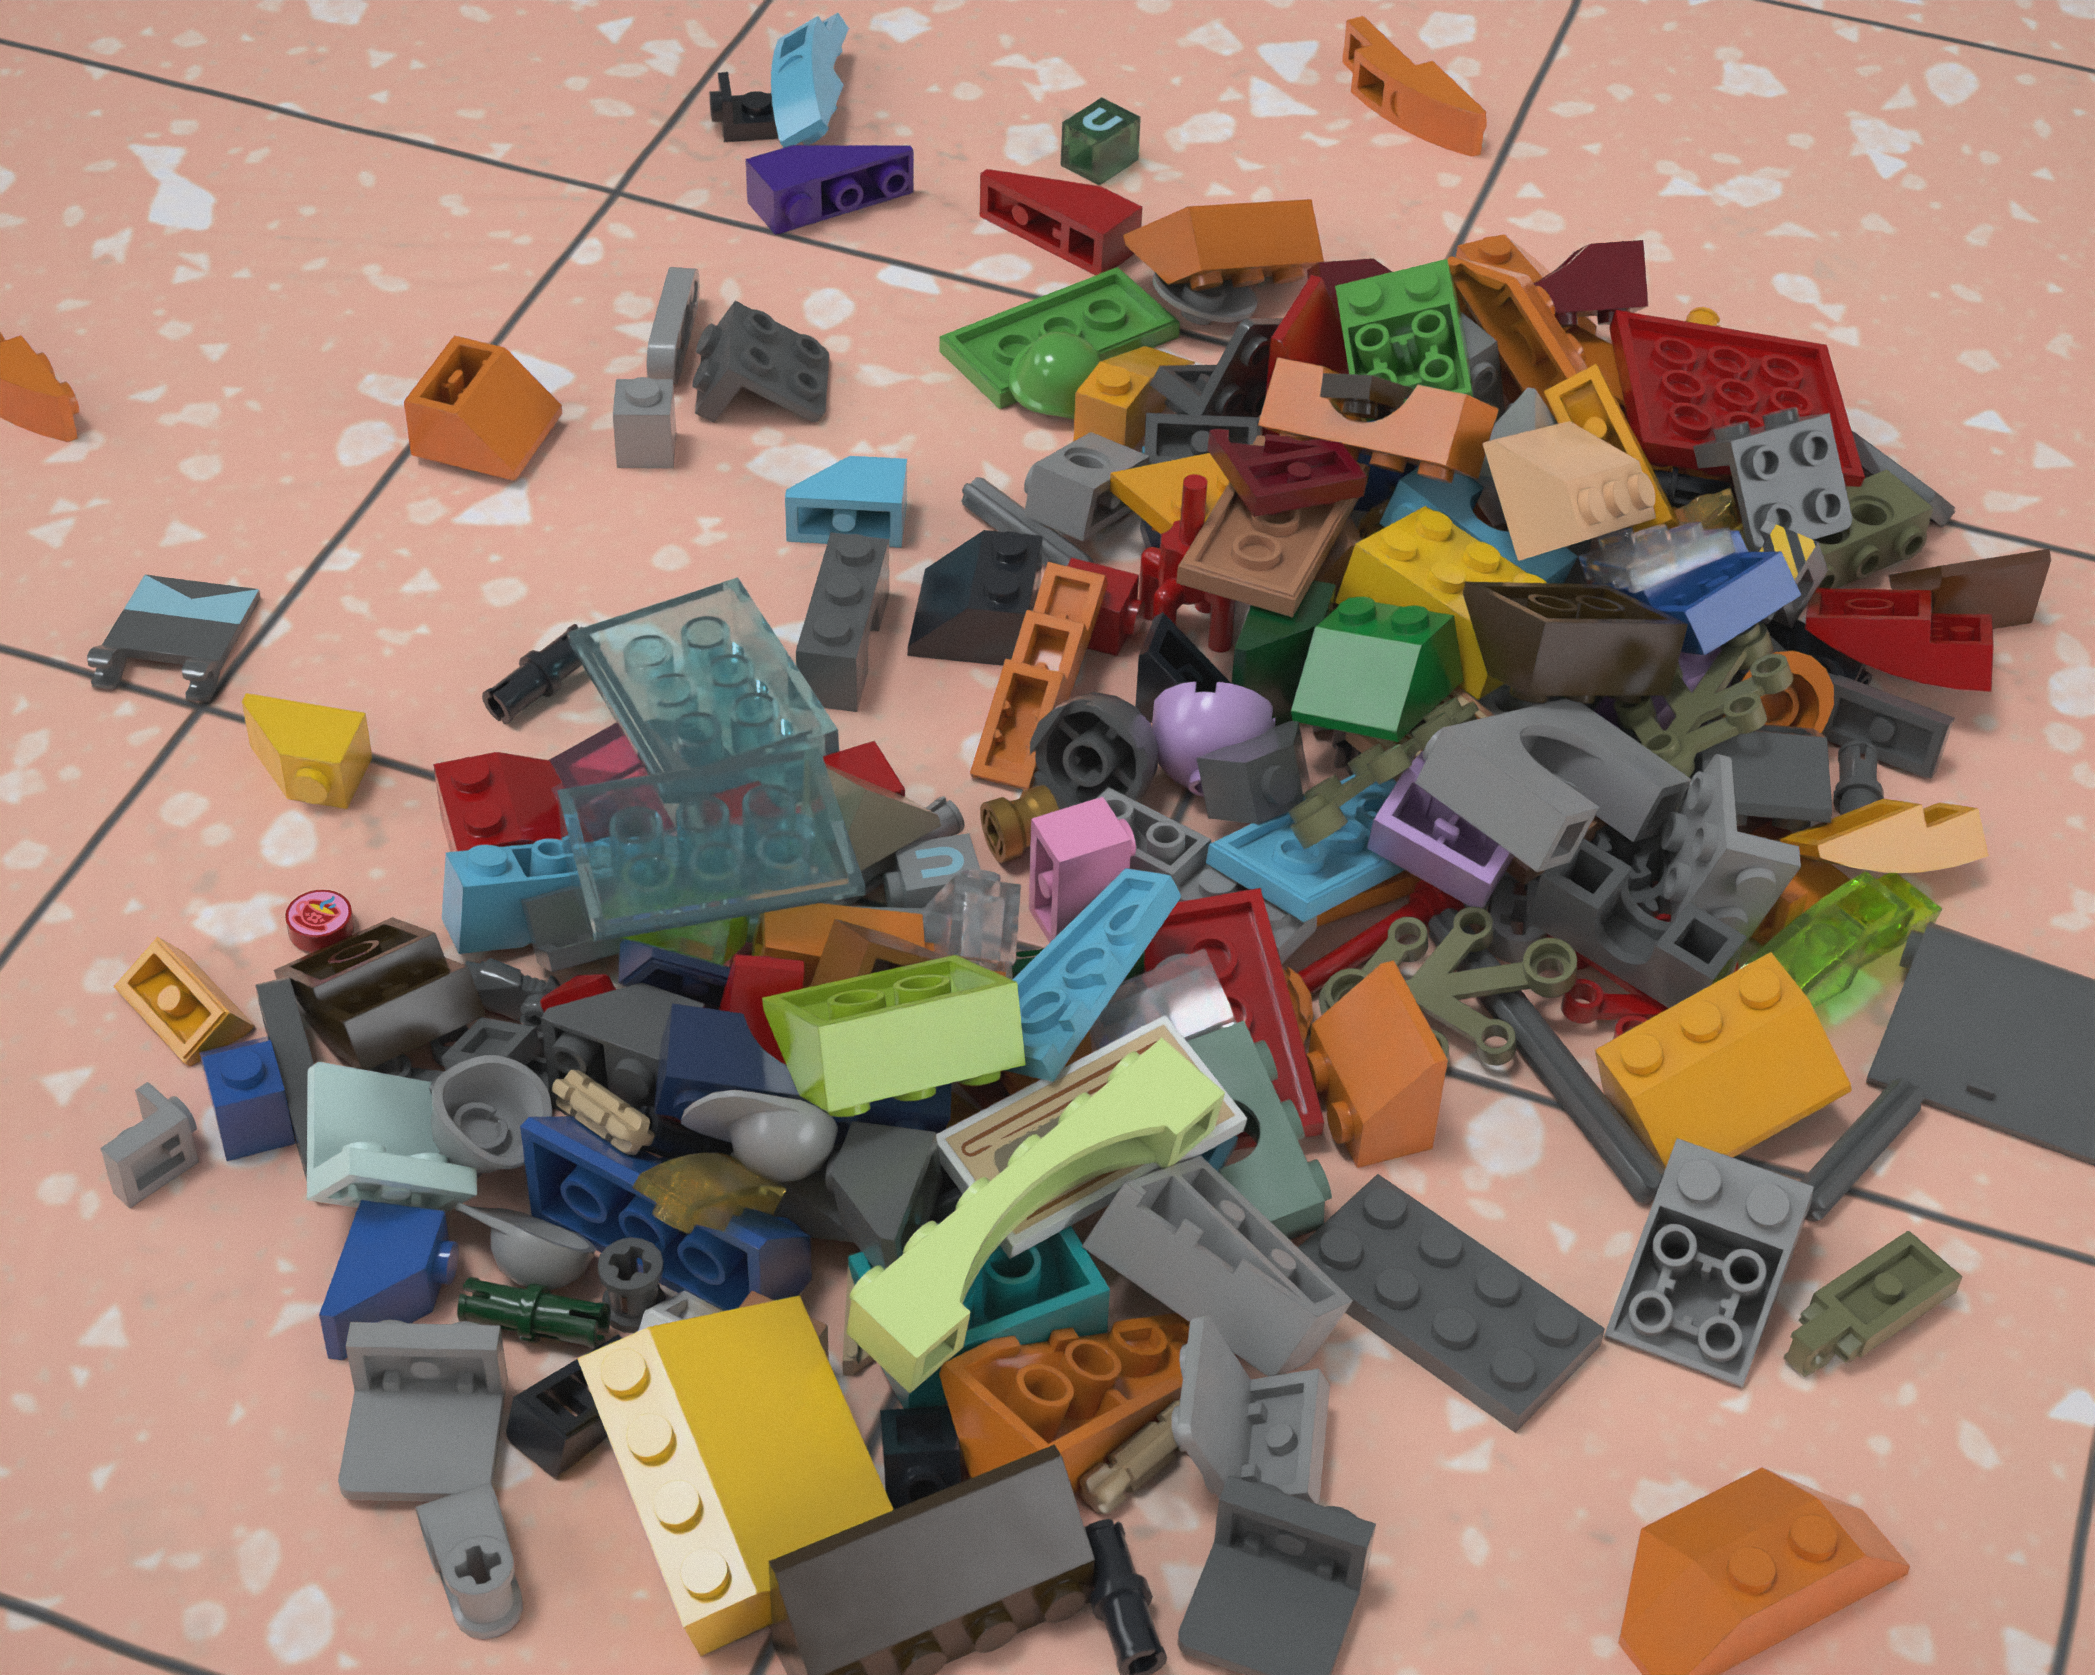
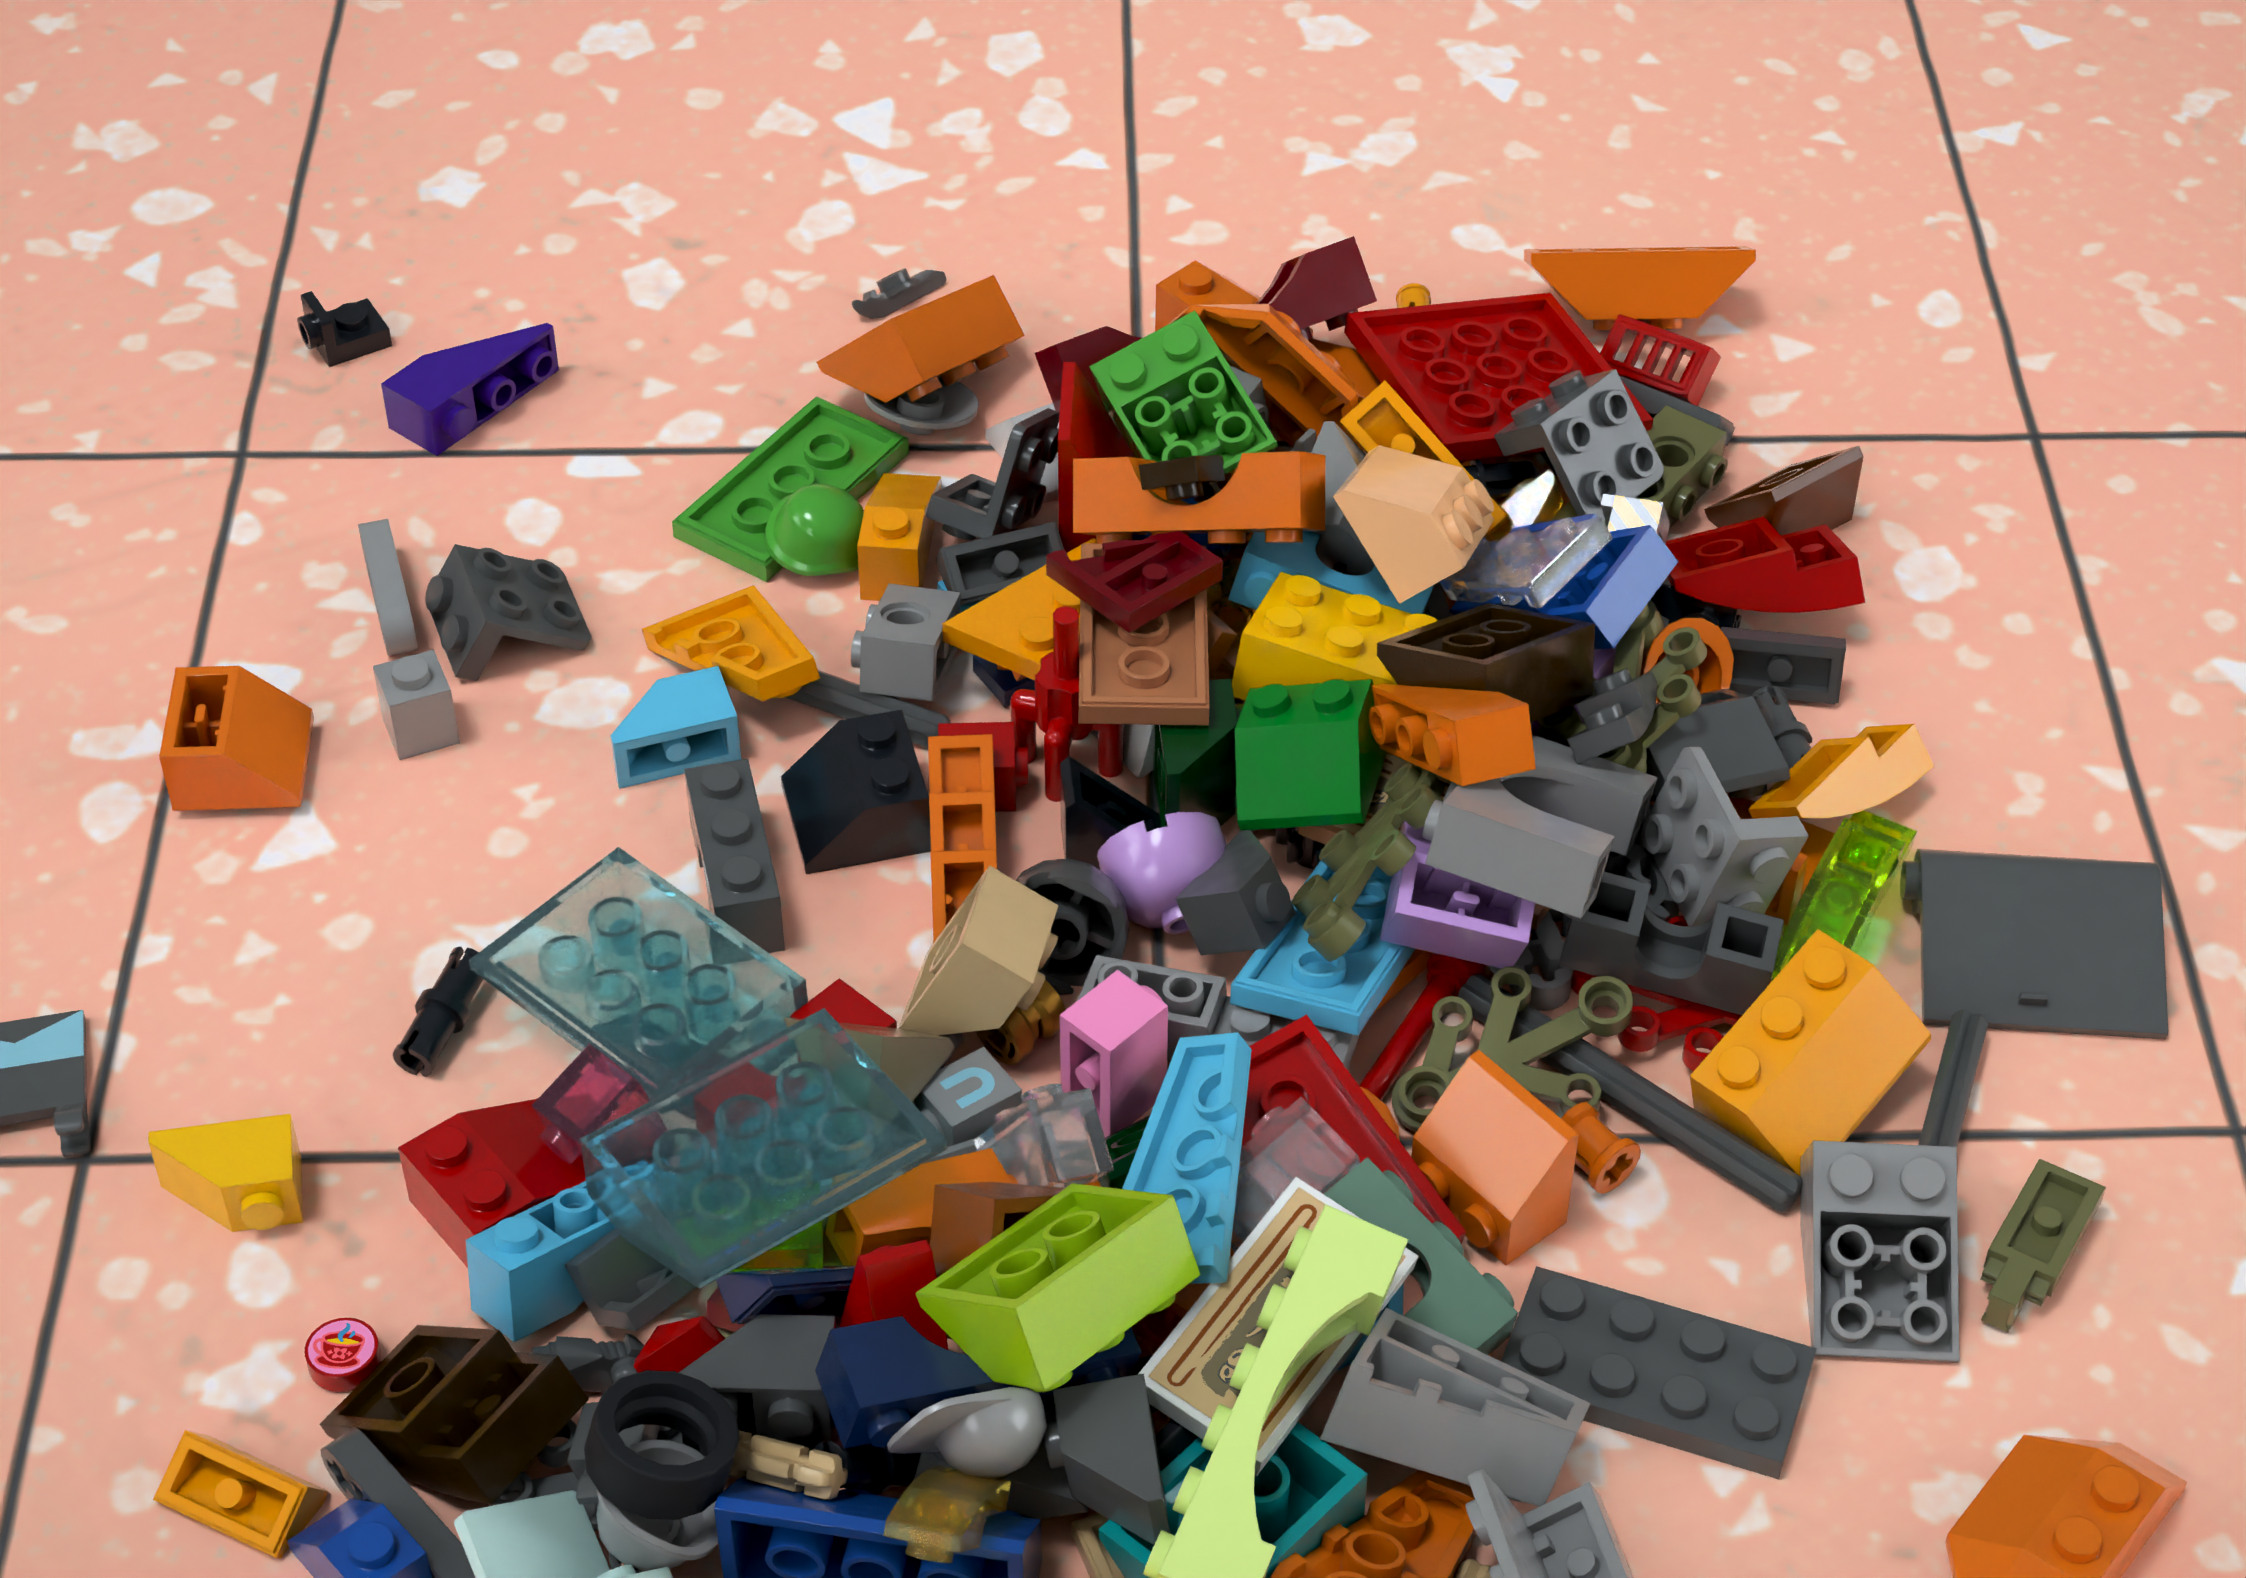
camera: 20 degrees left, 0 degrees up
medium azure slope [771,12,849,148] -> none
red slope [979,169,1143,276] -> none
clear green brick [1060,97,1141,186] -> none
orange slope [1342,16,1487,157] -> none
none -> black tyre [584,1370,740,1520]
none -> light orange wing [642,585,820,702]
none -> dark grey piece [852,268,947,319]
none -> tan slope [899,865,1059,1036]
none -> orange slope [1369,684,1536,786]
none -> orange wedge [1524,246,1756,330]
none -> orange bush [1561,1102,1641,1194]
none -> dark grey slope [1567,668,1657,764]
none -> red slope [1600,314,1721,406]

